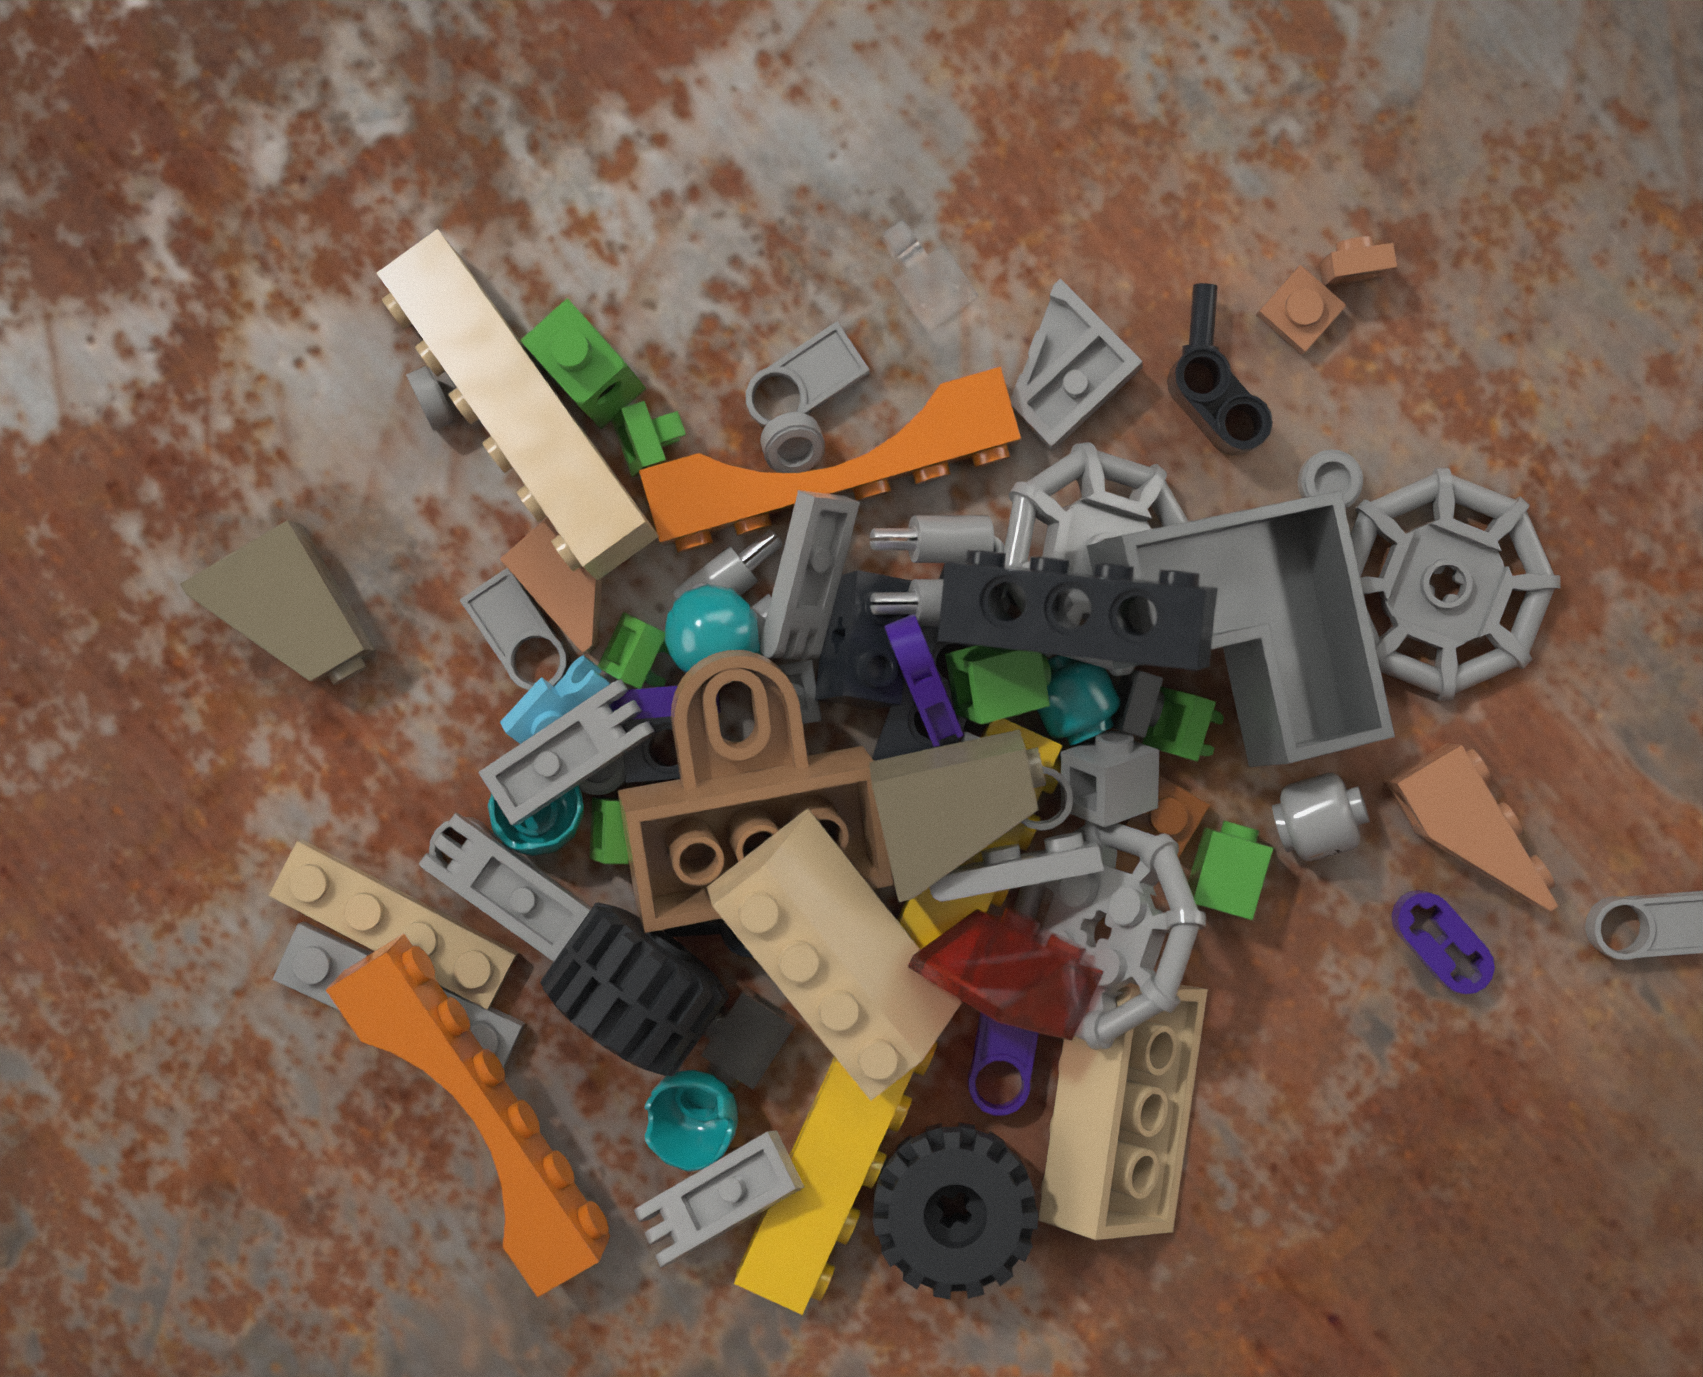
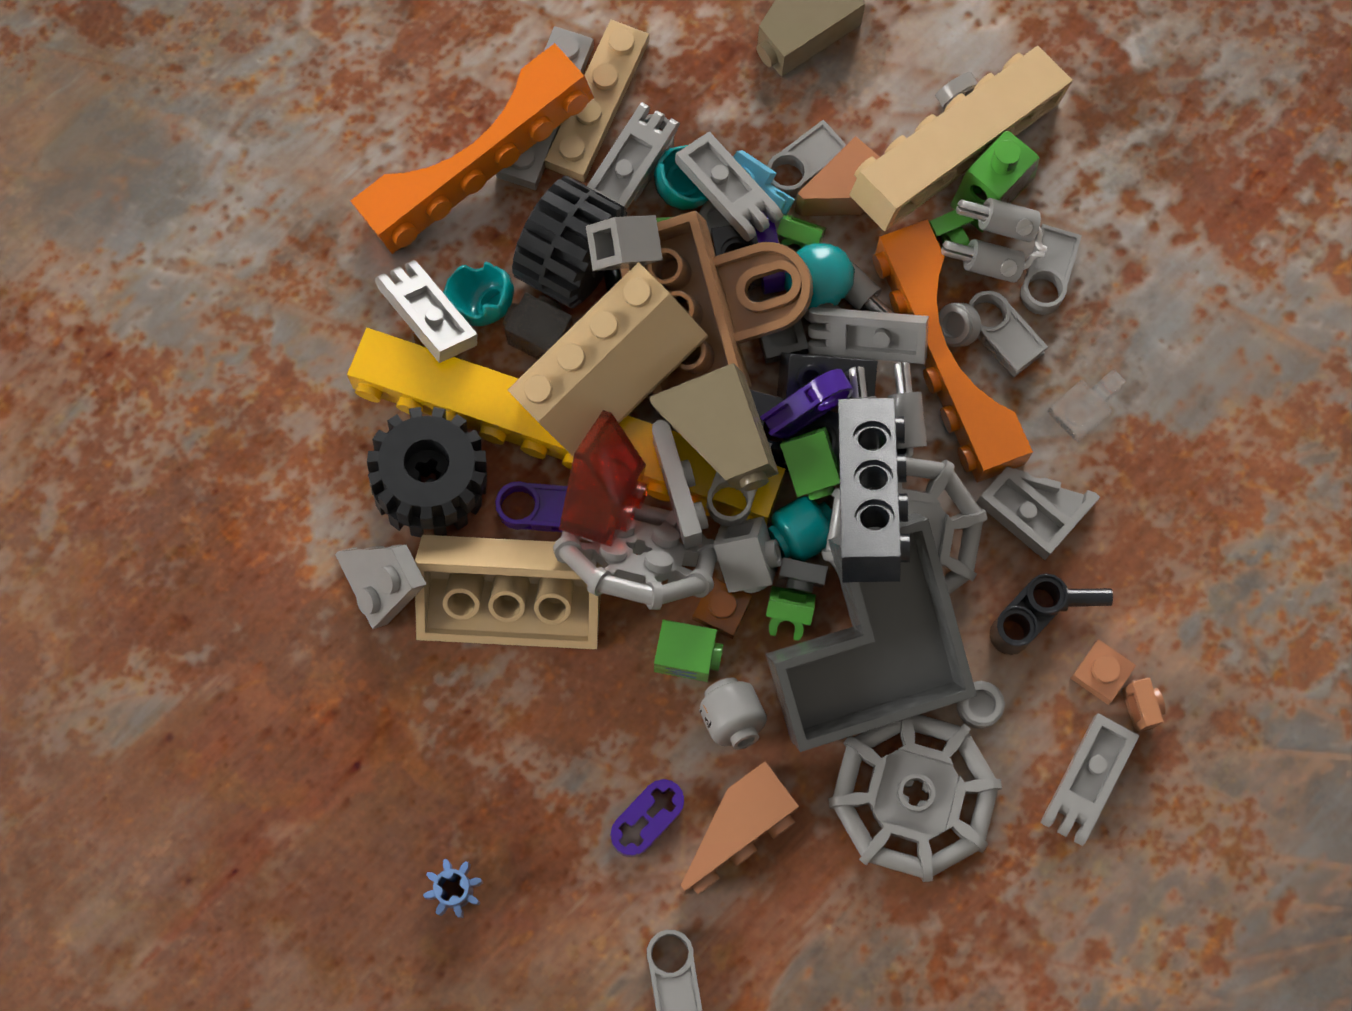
camera: 85 degrees right, 15 degrees down
none -> light grey wing [335,544,426,629]
none -> medium blue gear [423,859,483,919]
none -> light grey brick [586,215,663,271]
none -> light grey piece [941,198,1047,283]
none -> light grey piece [1020,224,1082,315]
none -> light grey hinge [1040,713,1139,846]

